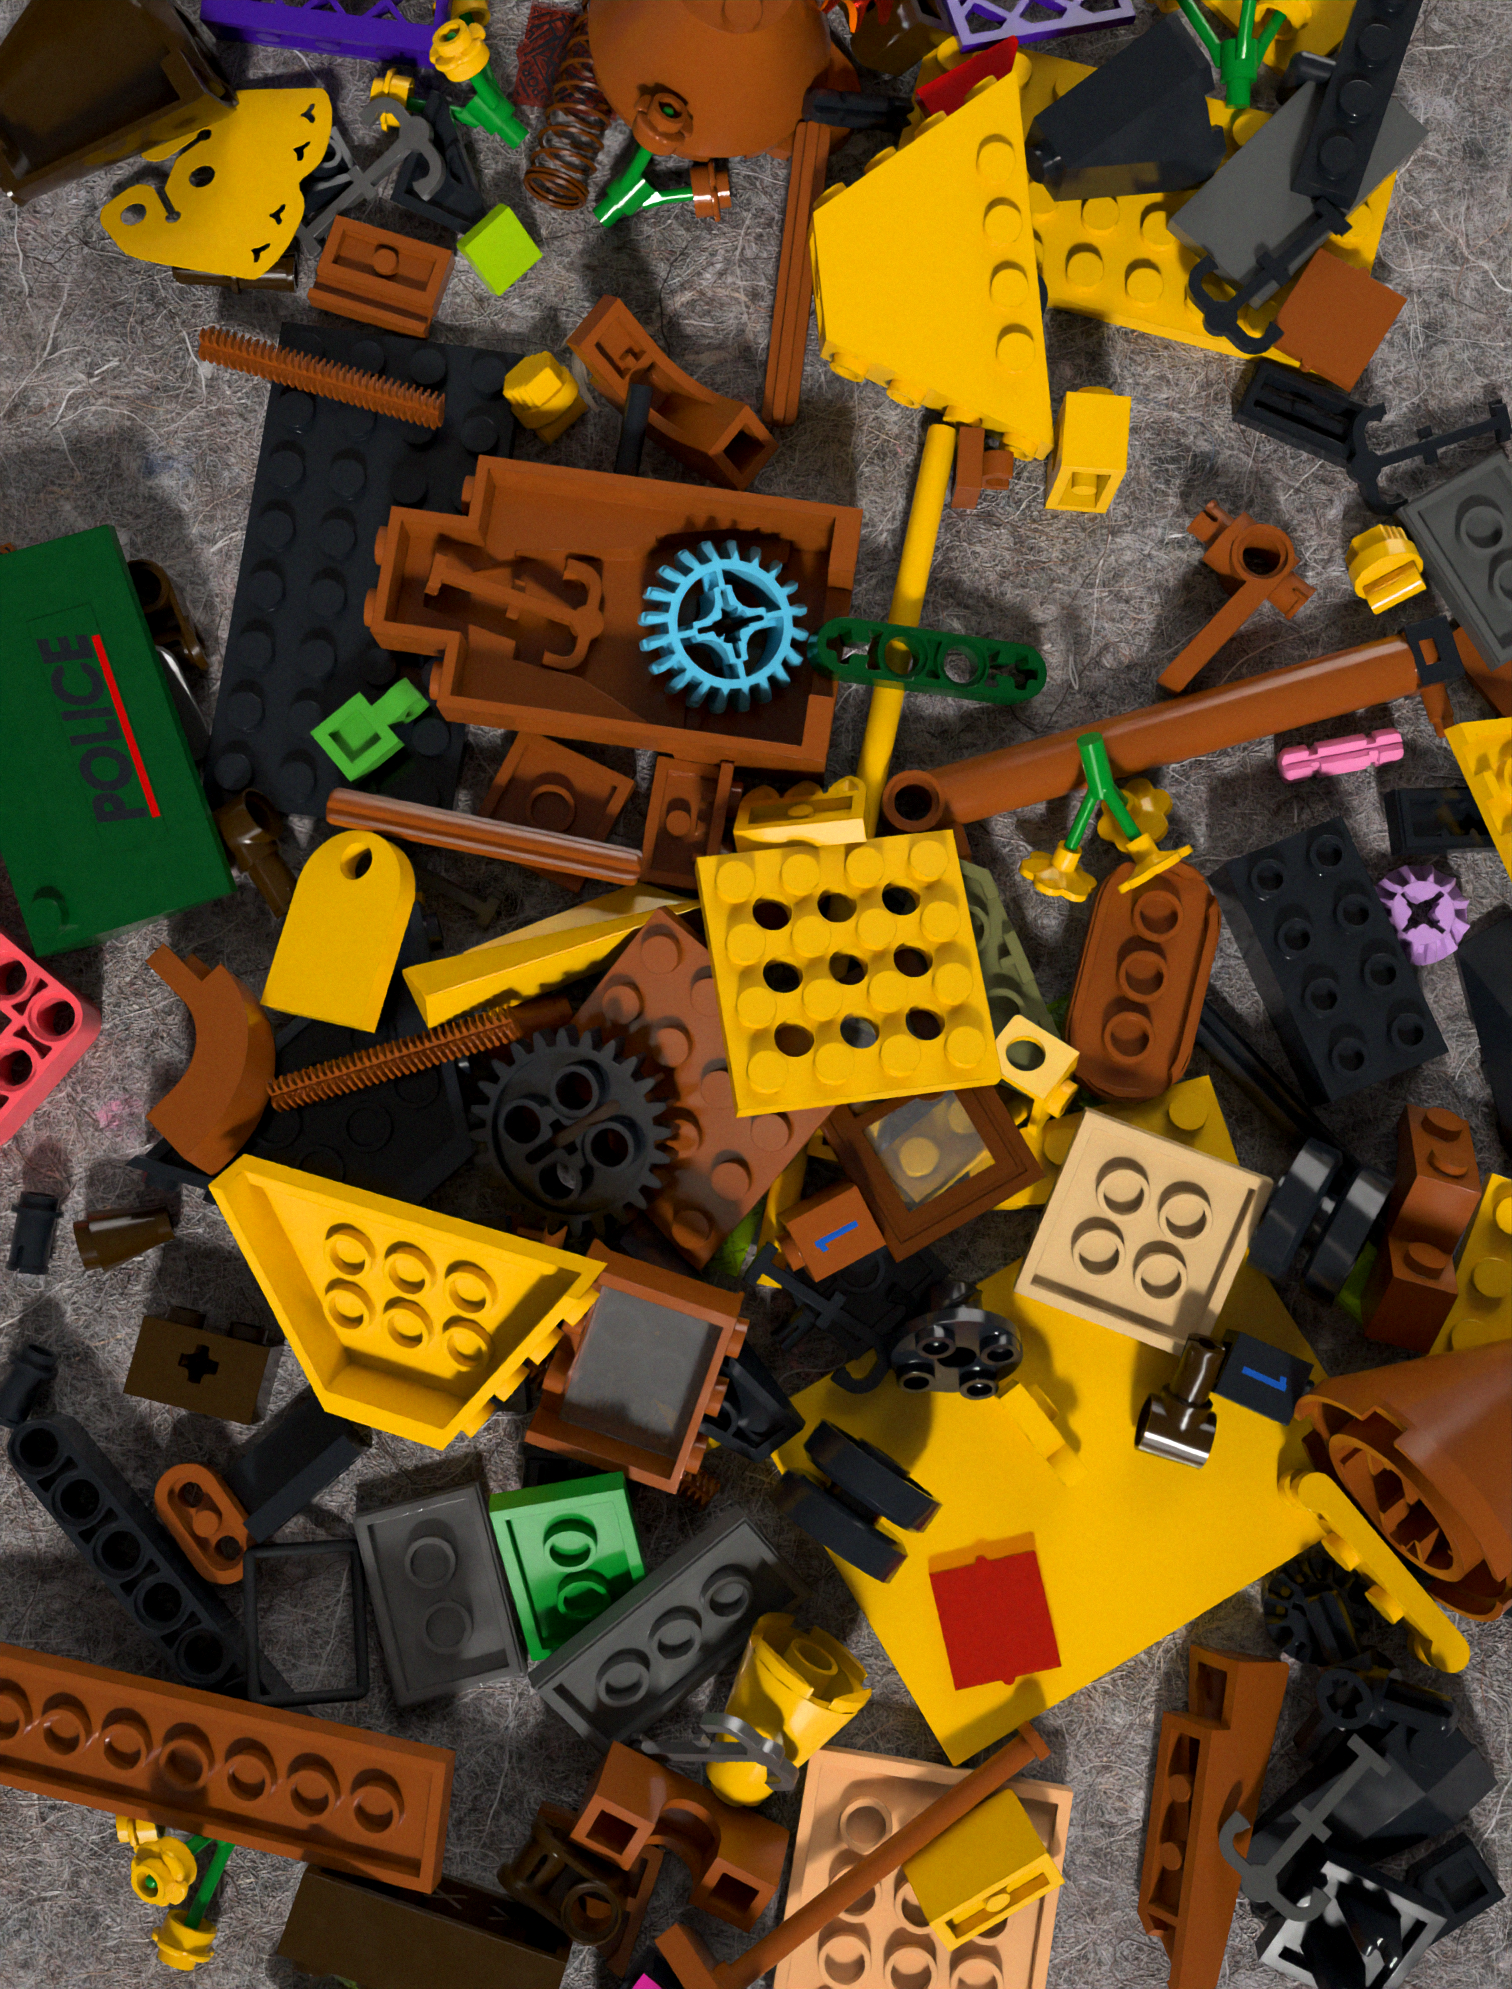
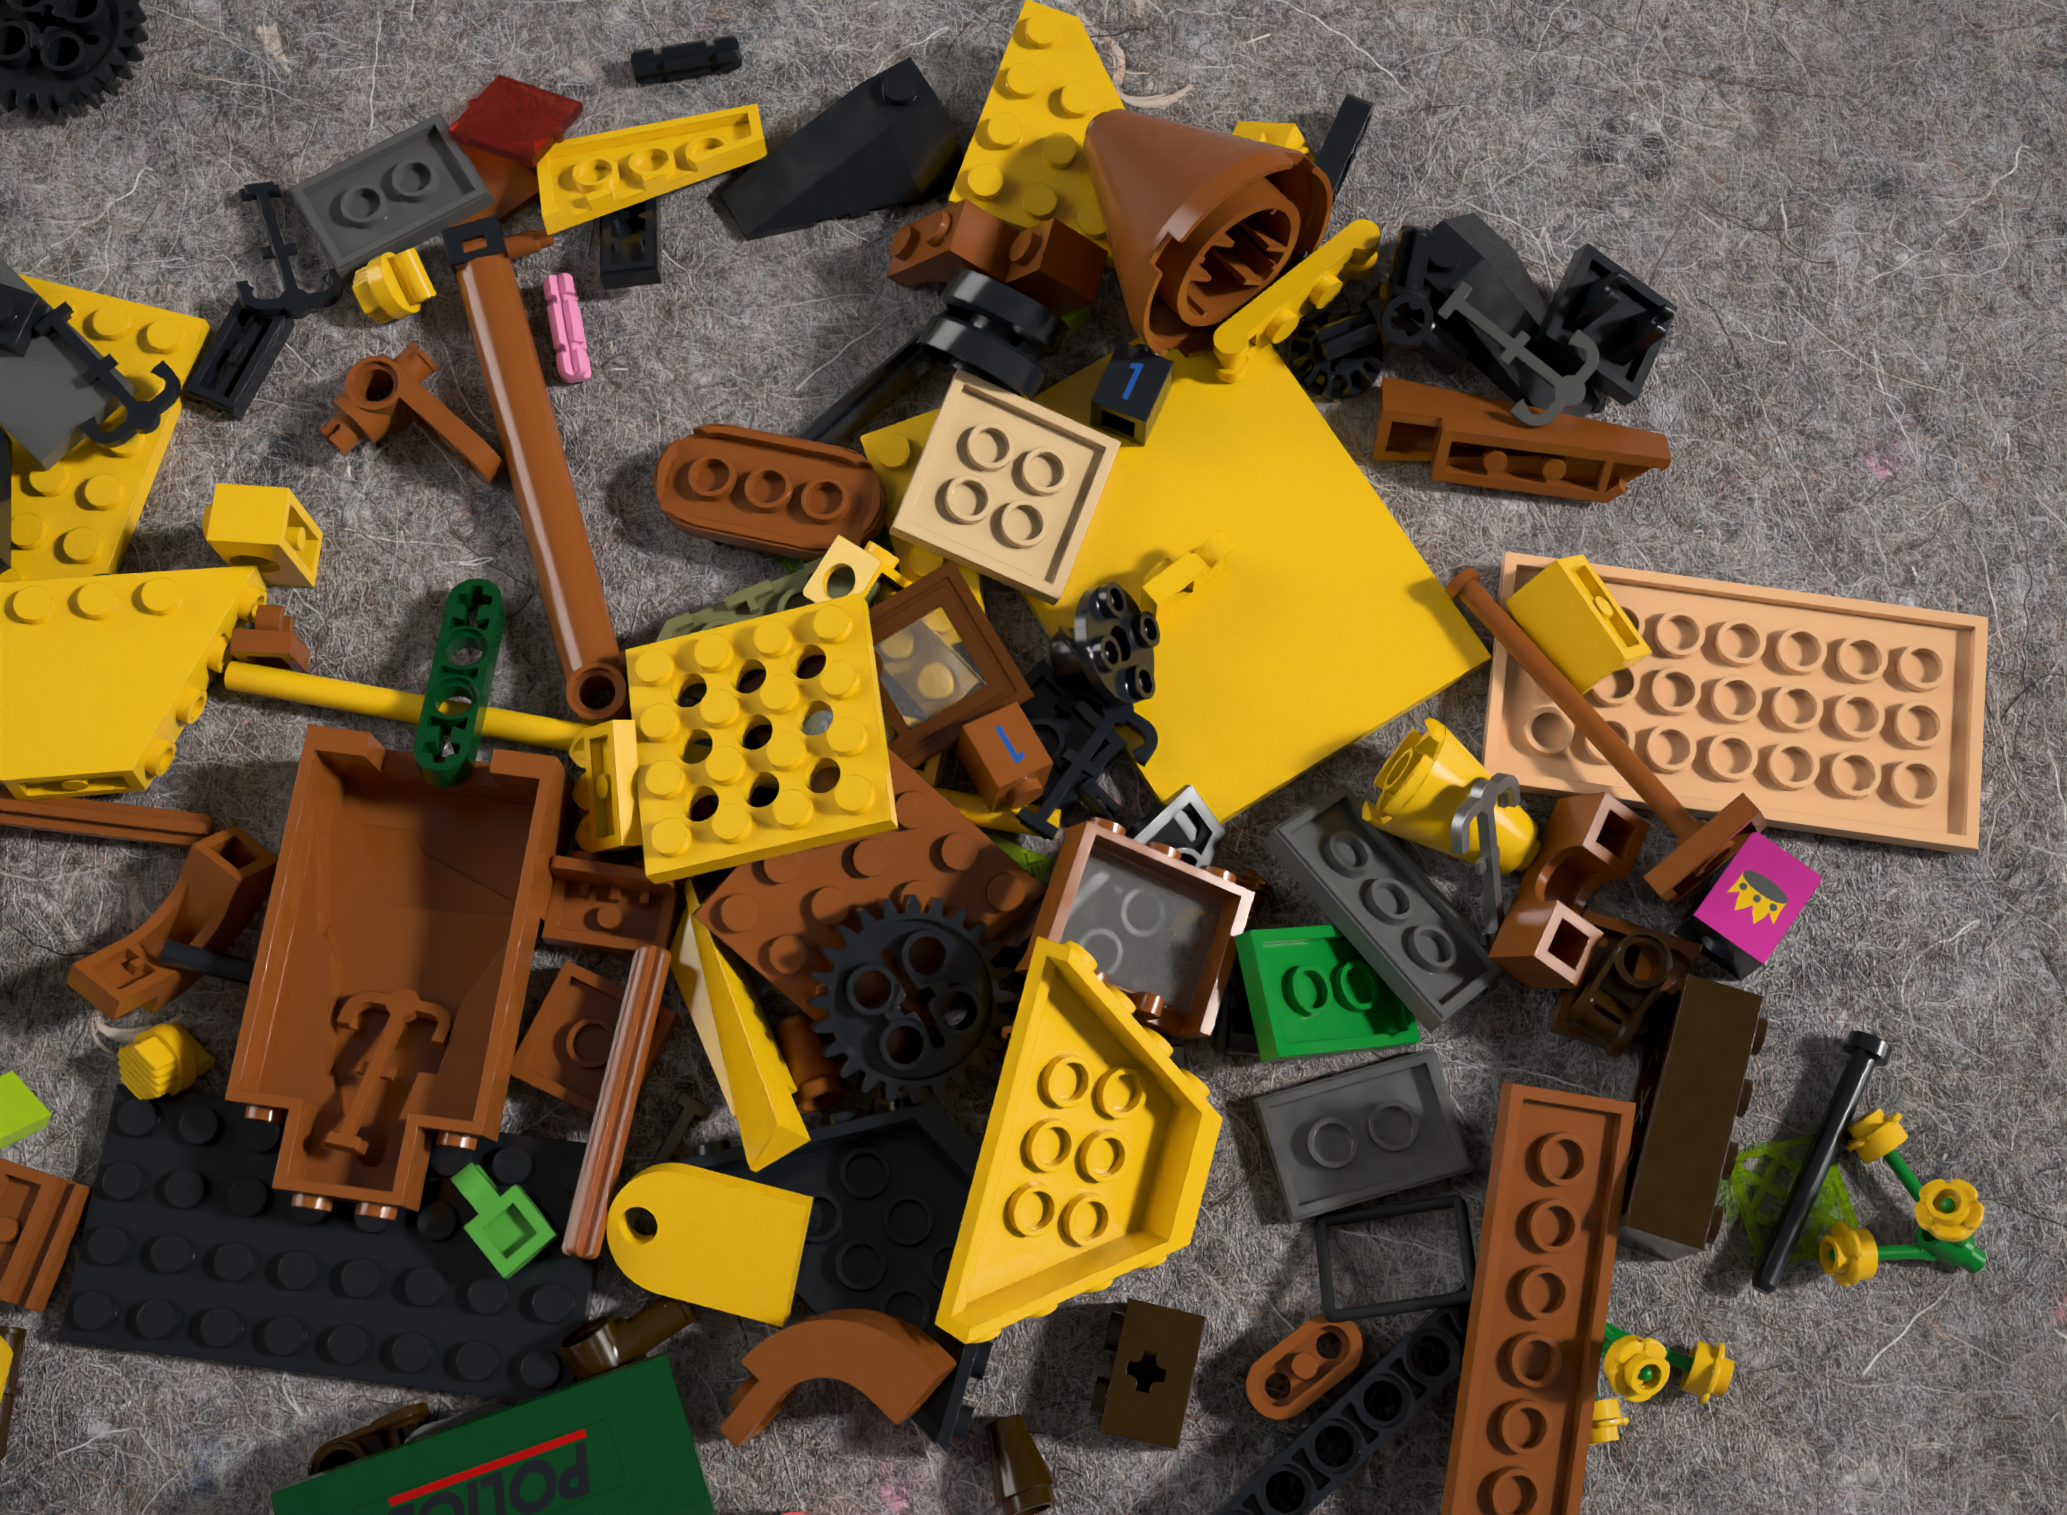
camera: 90 degrees left, 10 degrees down
dark orange axle [198,325,445,430] -> none
black panel [223,1394,372,1544] -> none
dark orange axle [266,1005,523,1113] -> none
medium azure gear [637,540,810,714] -> none
black wheel [768,1418,943,1584] -> none
clear red piece [928,1549,1062,1691] -> none
yellow plant [1019,732,1193,902] -> none
dark brown pin [1134,1333,1226,1469] -> none
black brick [1207,815,1449,1108] -> none
dark orange piece [1273,247,1408,392] -> none
lavender gear [1374,865,1470,965] -> none
black tile [1405,1832,1506,1947] -> none

